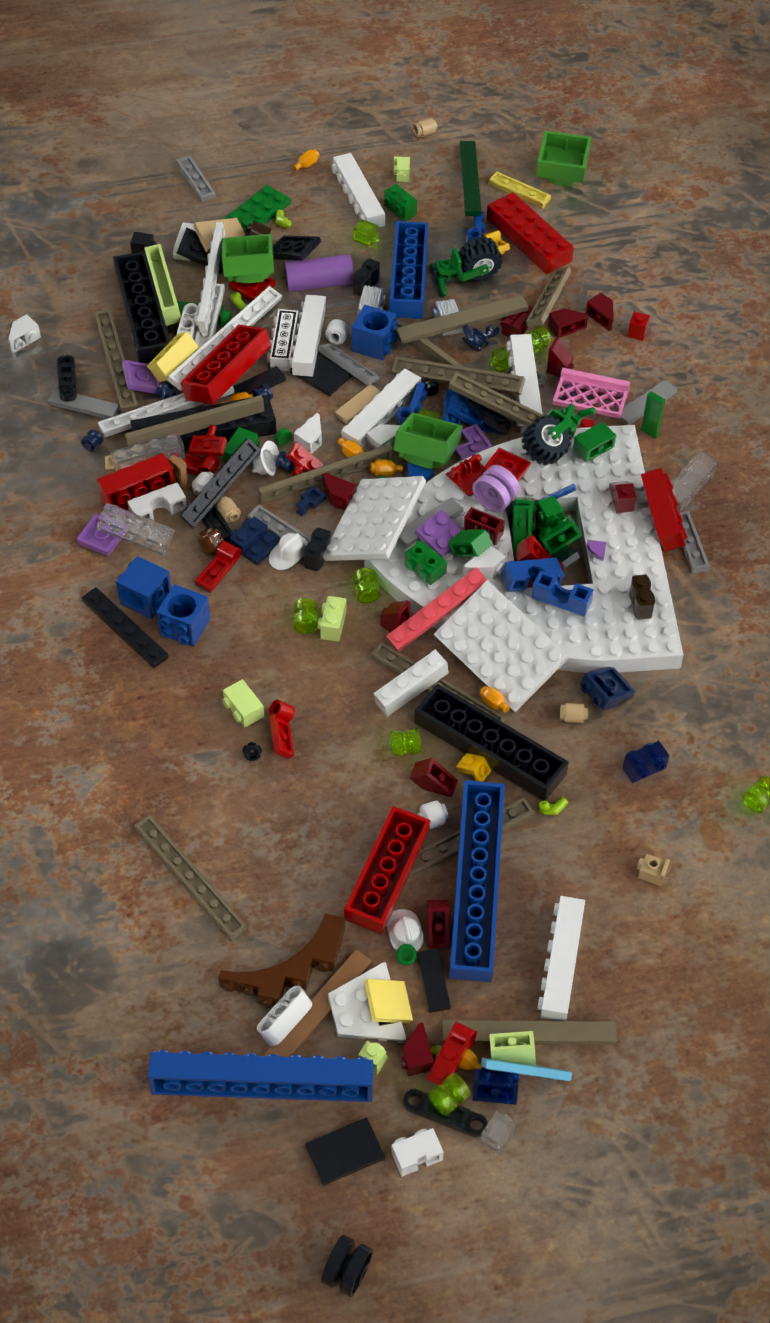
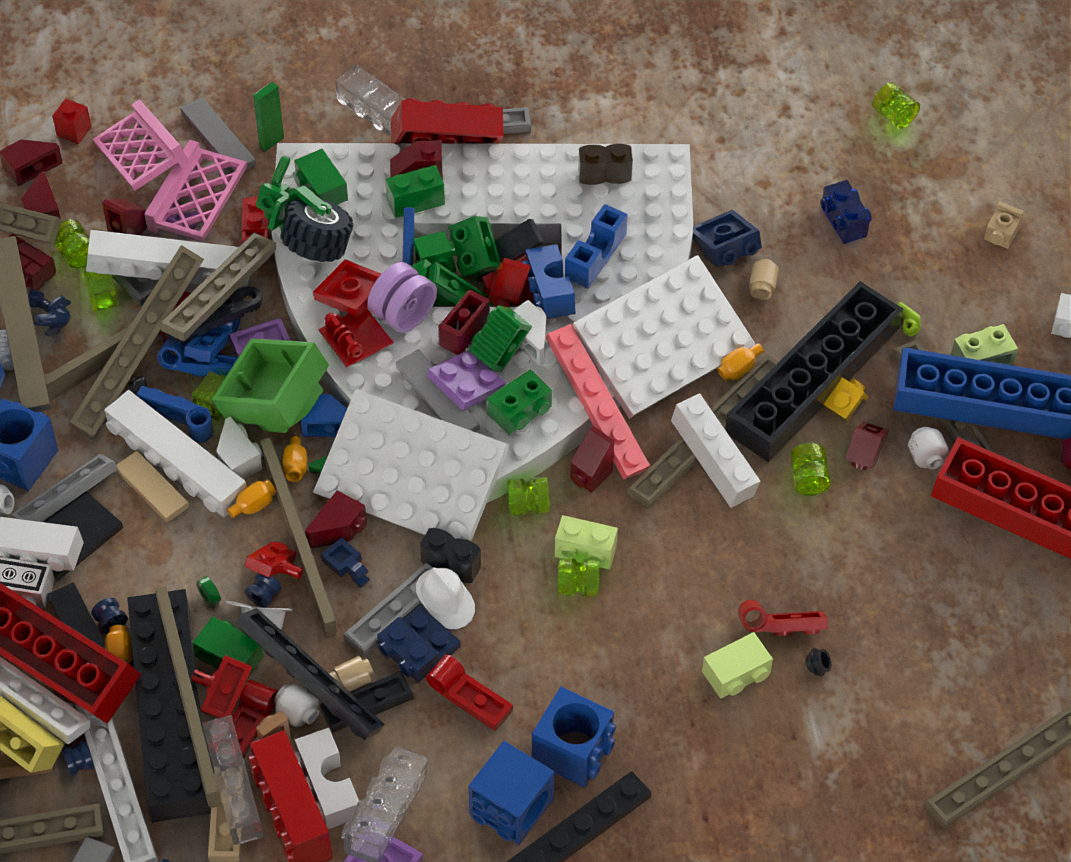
camera: 85 degrees left, 0 degrees up
medium lavender plate [122,360,161,394] -> none
reddish brown head [198,527,225,555] -> none
white slope [294,413,322,454] -> none
medium lavender tile [587,540,606,561] -> none
none -> bright pink fence [93,99,190,191]
none -> green brick [385,165,445,218]
none -> yellowish green brick [951,324,1018,365]

